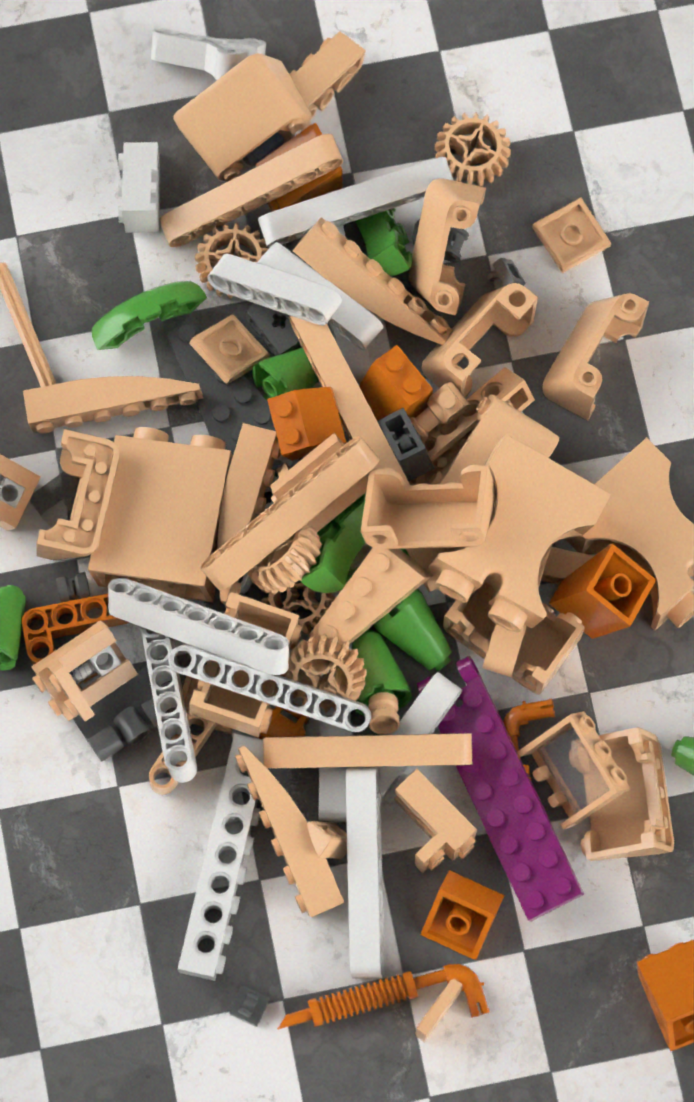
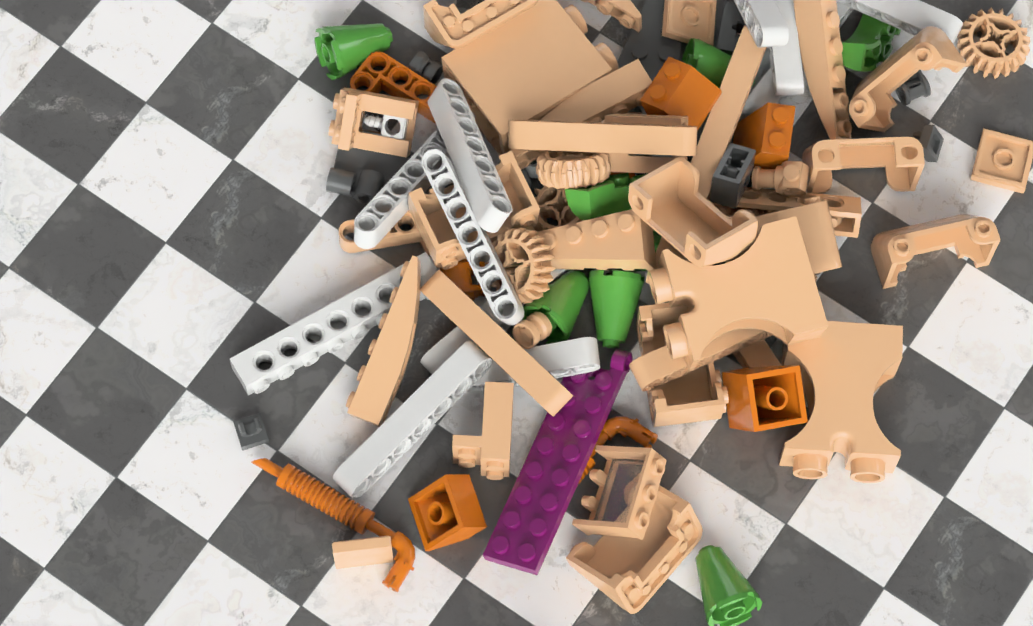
camera: 45 degrees right, 5 degrees down
light nougat slope [306,821,347,859] -> none

